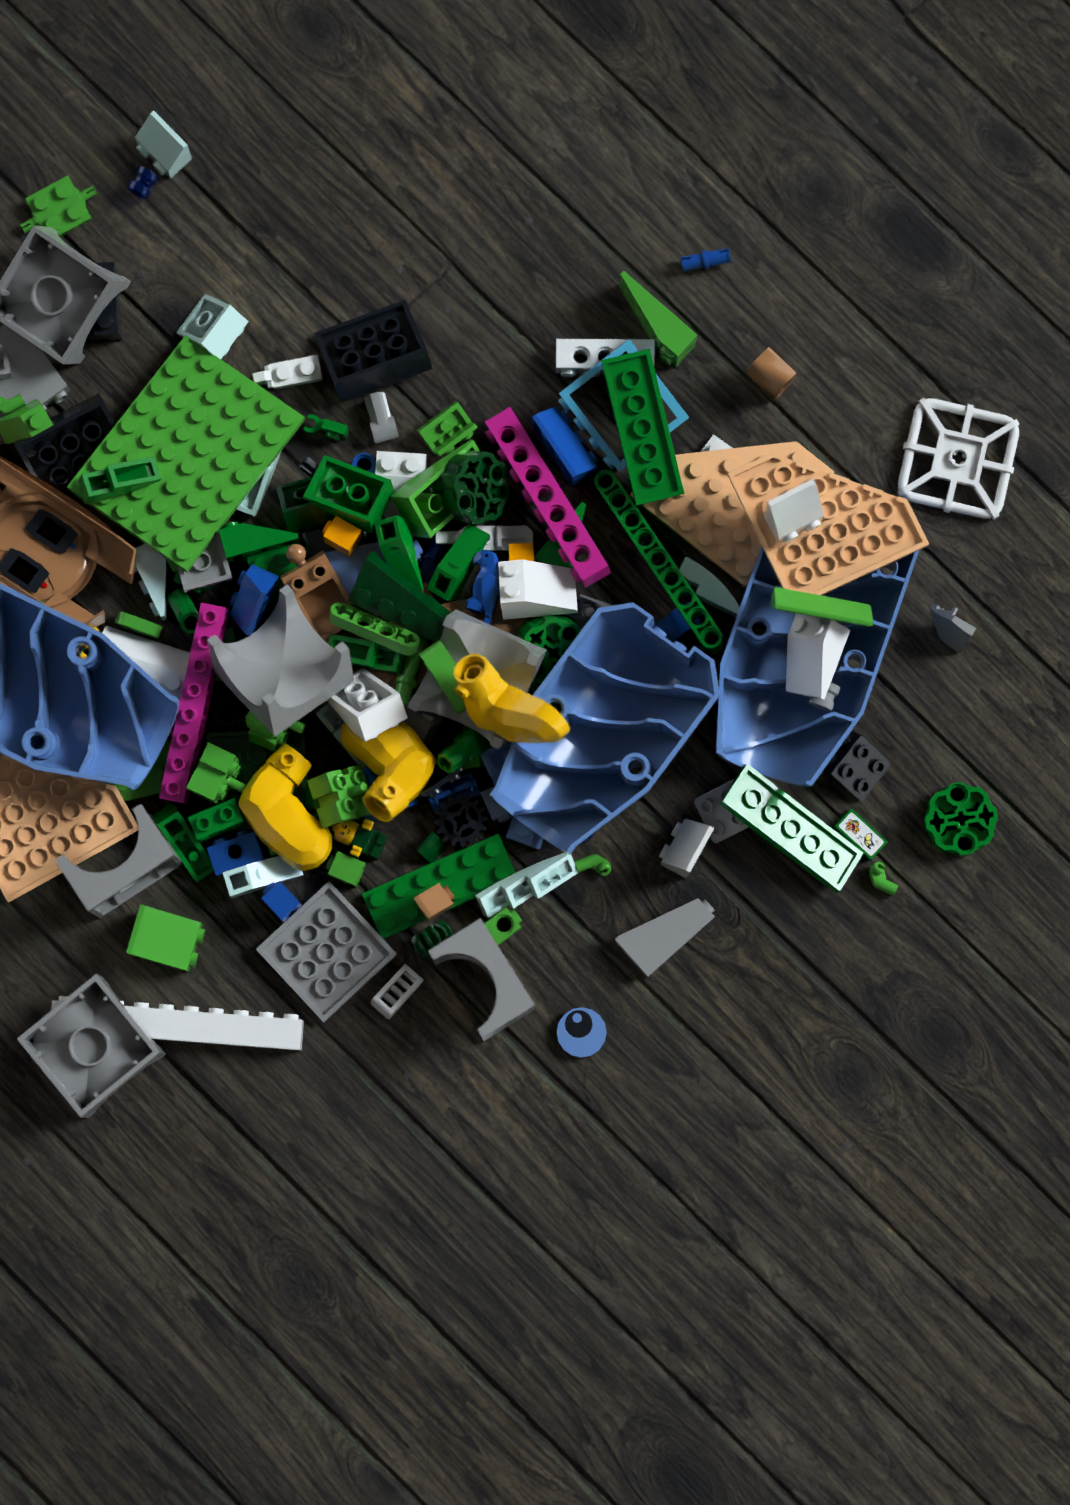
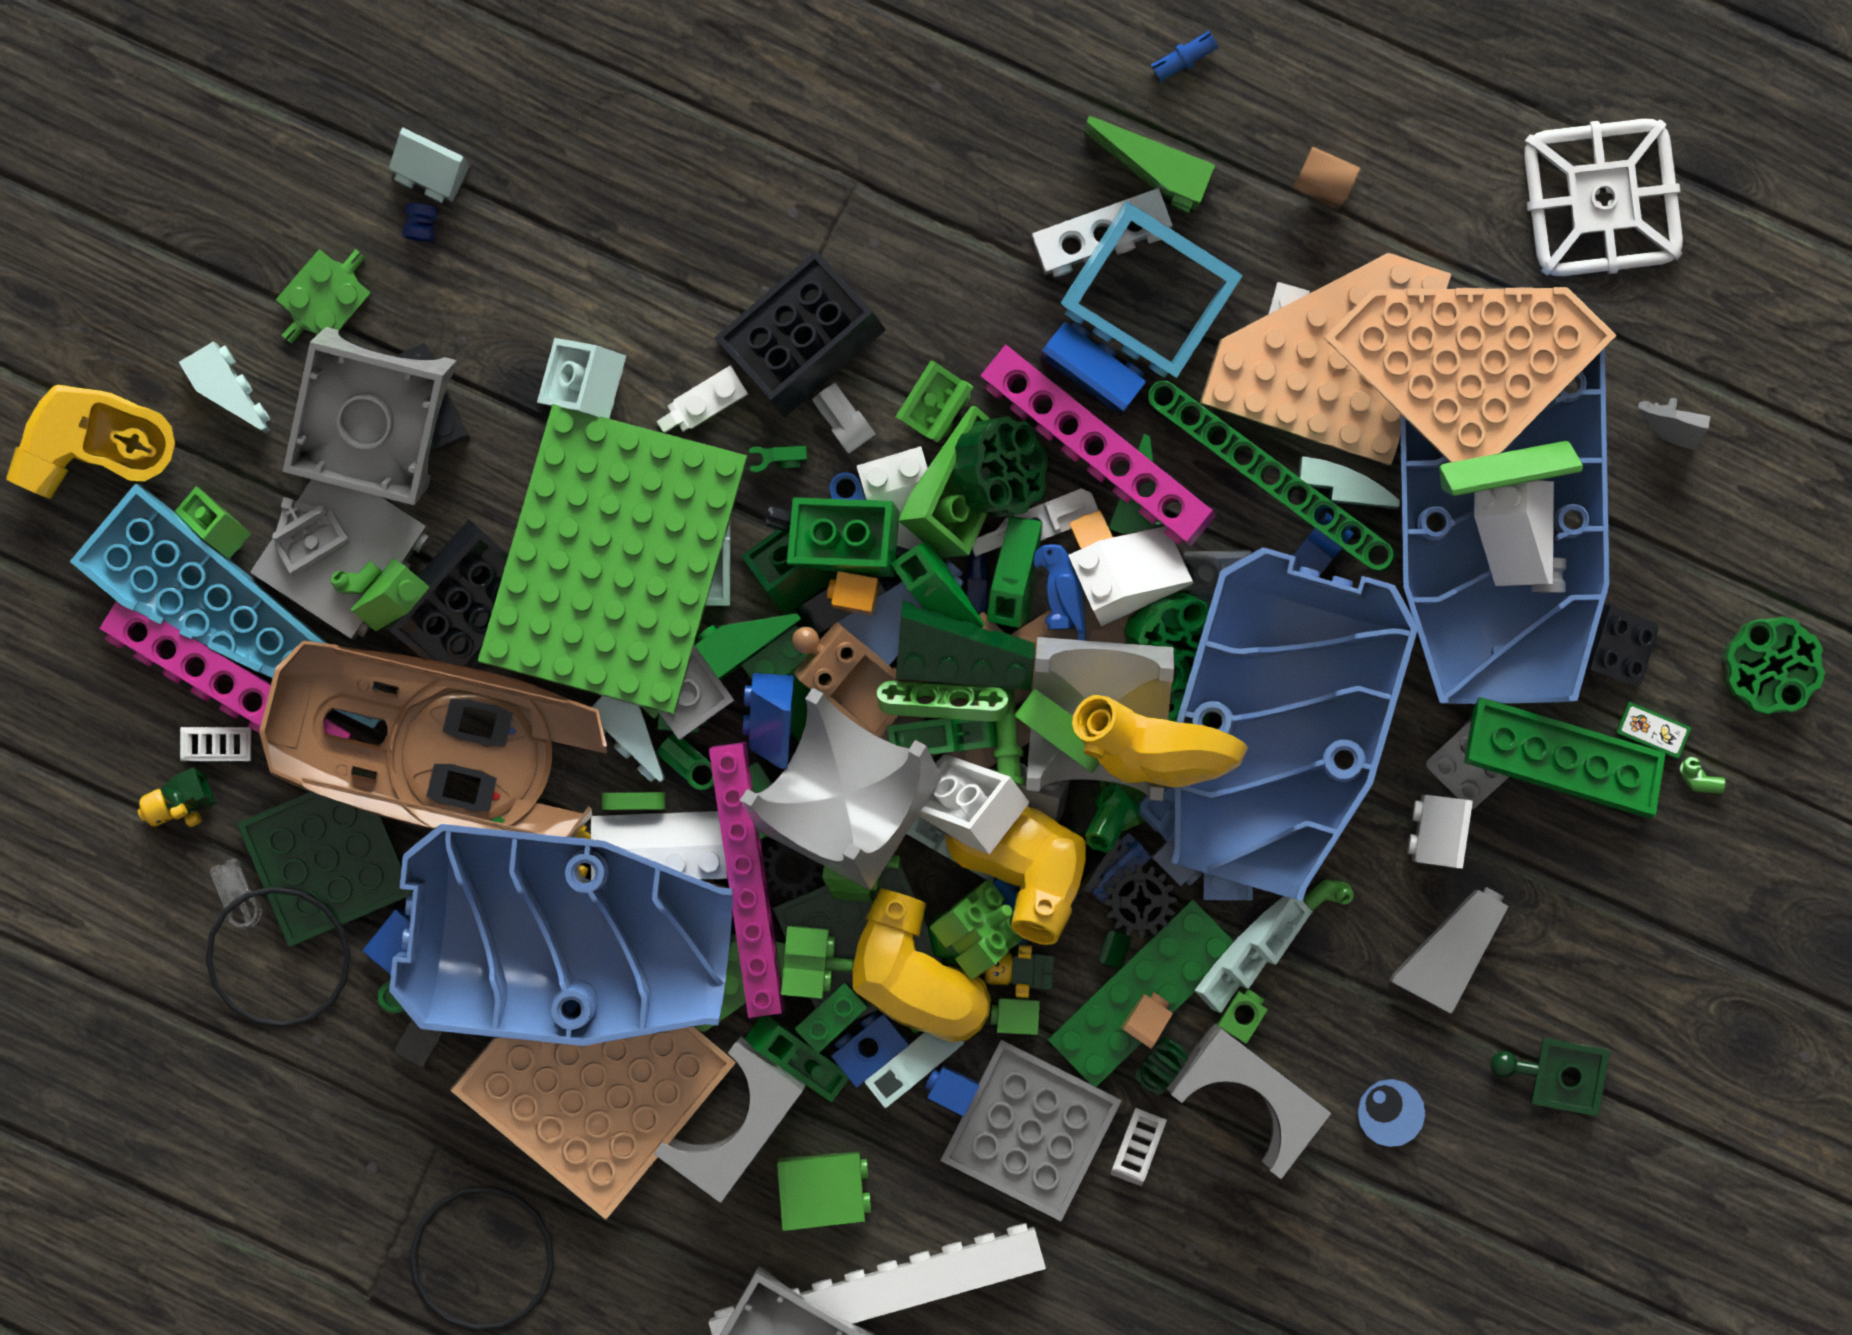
camera: 15 degrees left, 5 degrees up
green slope [78,457,161,504] -> none
green plate [601,349,684,506] -> none
white slope [764,479,824,543] -> none
none -> dark green plate [1490,1037,1610,1116]

